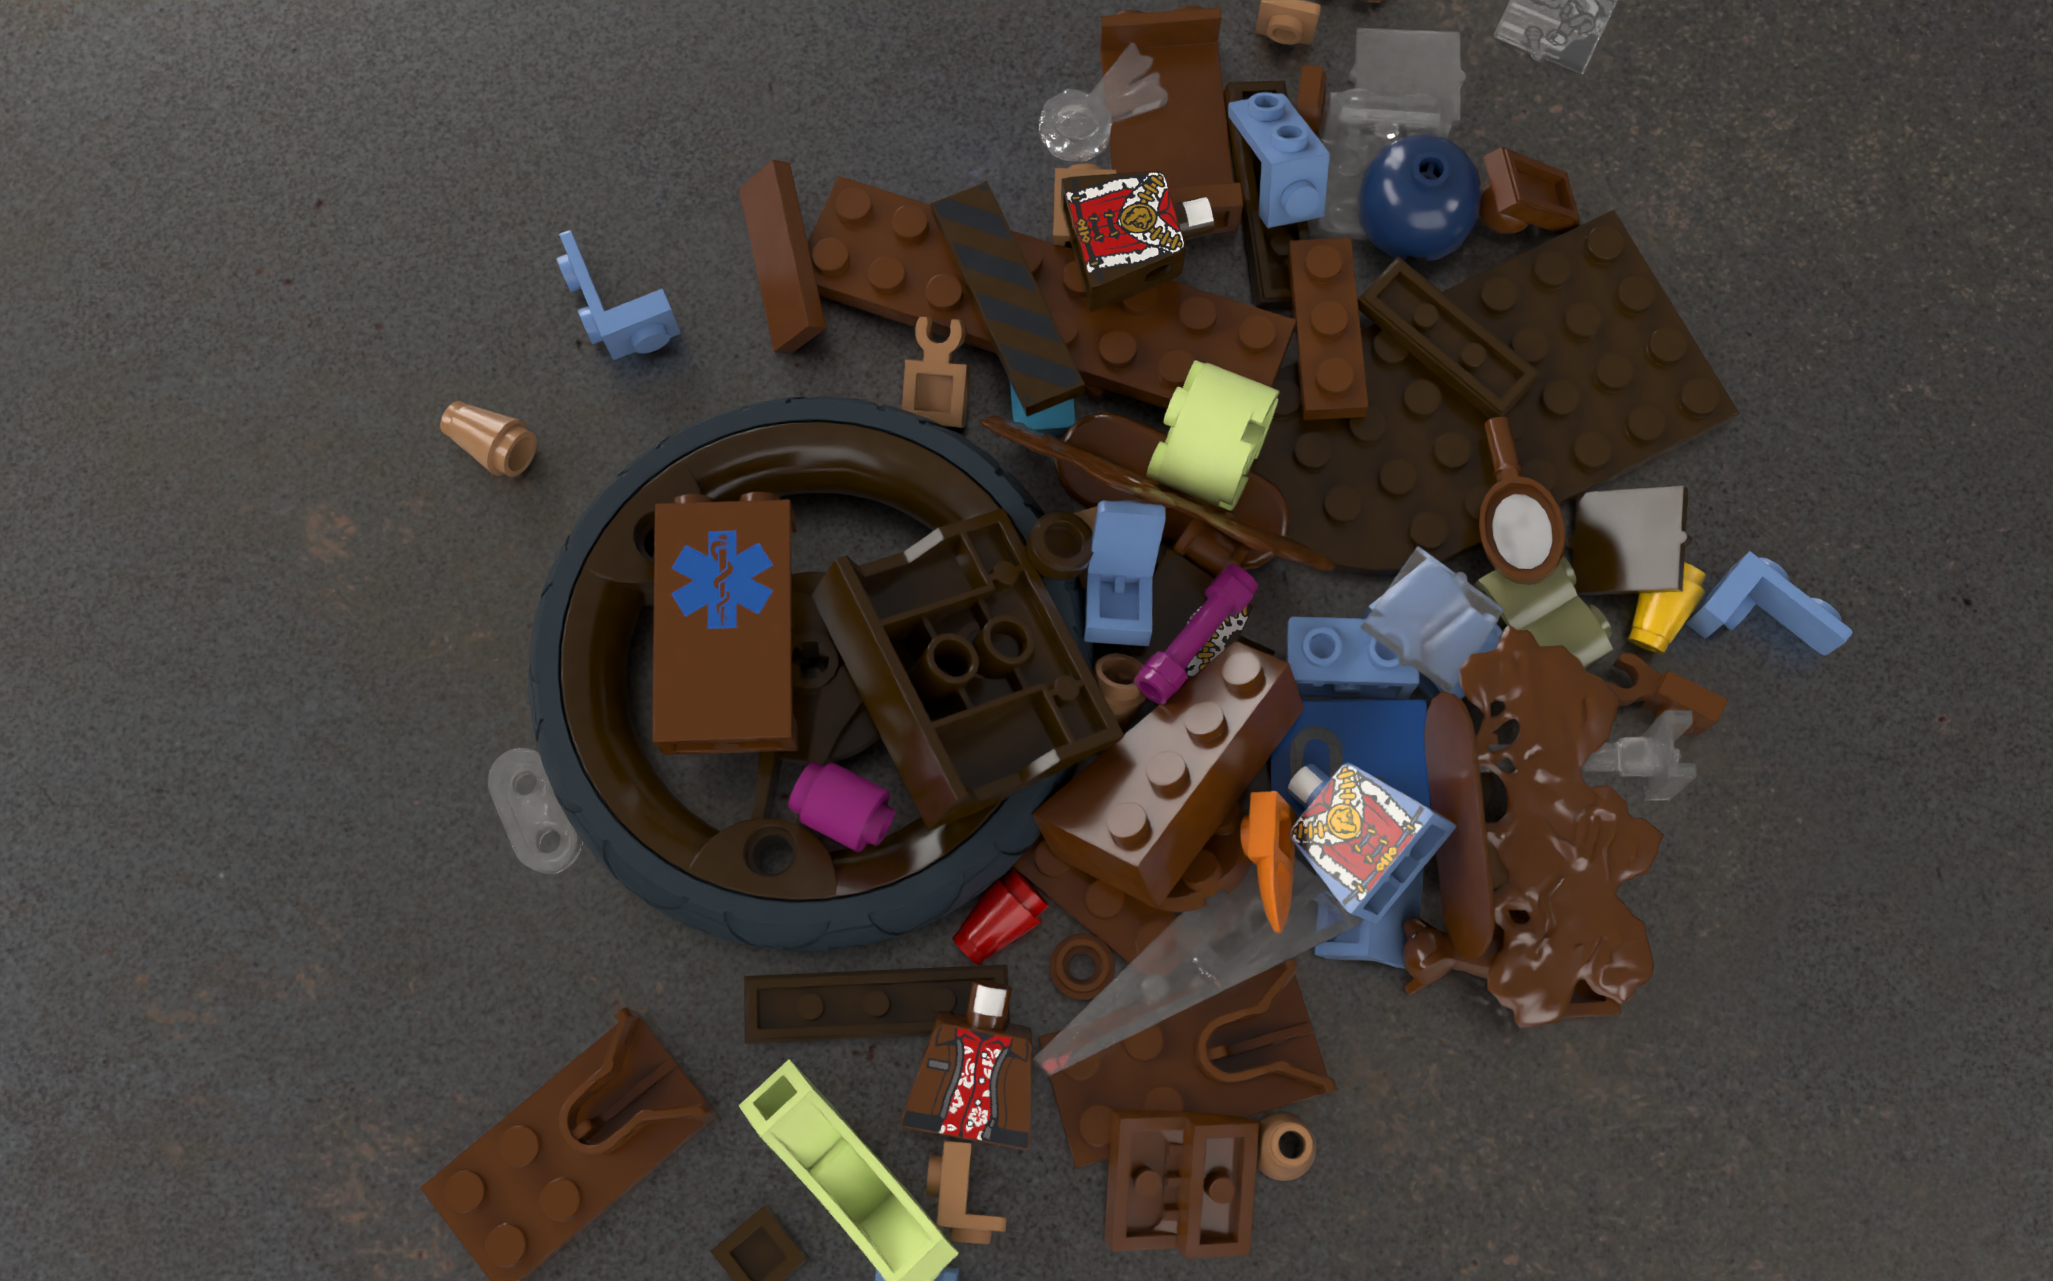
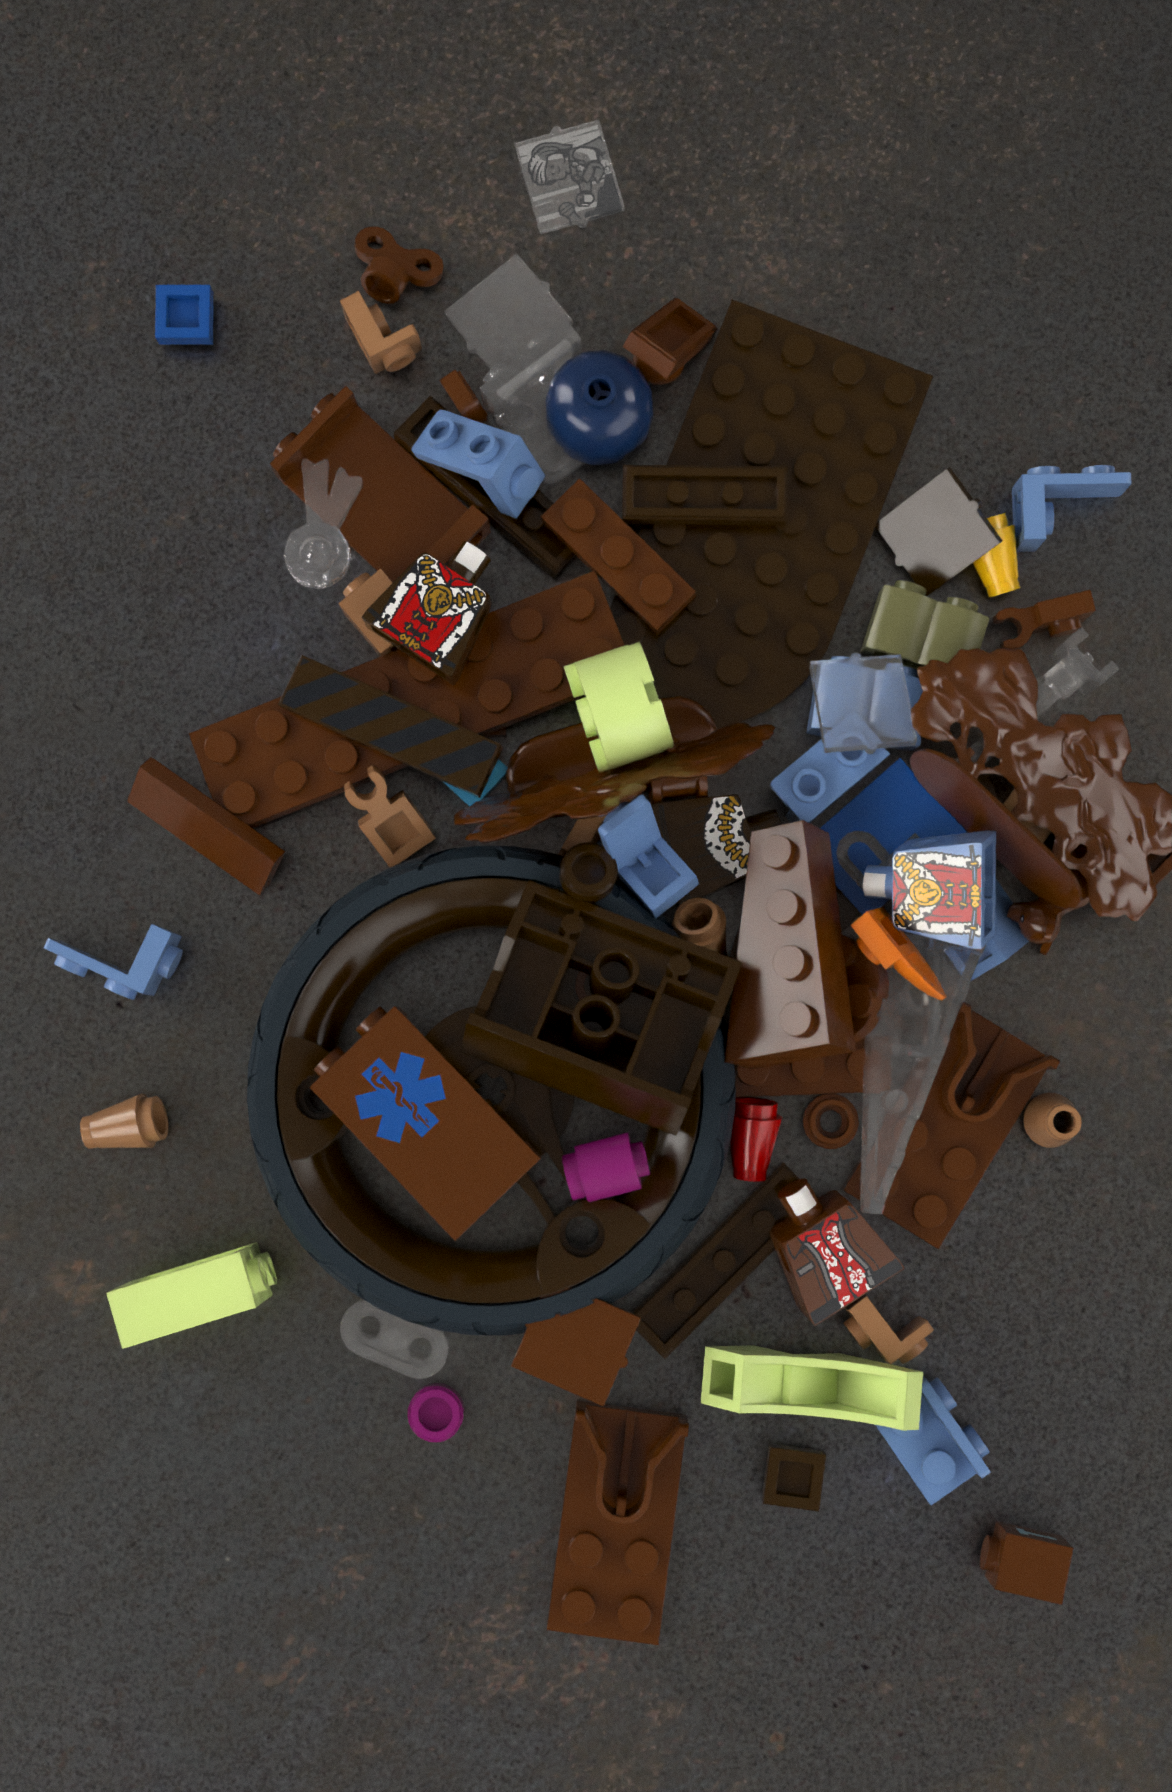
camera: 40 degrees left, 10 degrees up
reddish brown slope [1104,1110,1259,1259] -> none
magenta bar [1134,565,1258,704] -> none
reddish brown piece [1479,417,1565,585] -> none
none -> yellowish green window [106,1242,277,1349]
none -> magenta tile [407,1383,464,1442]
none -> reddish brown piece [511,1287,641,1407]

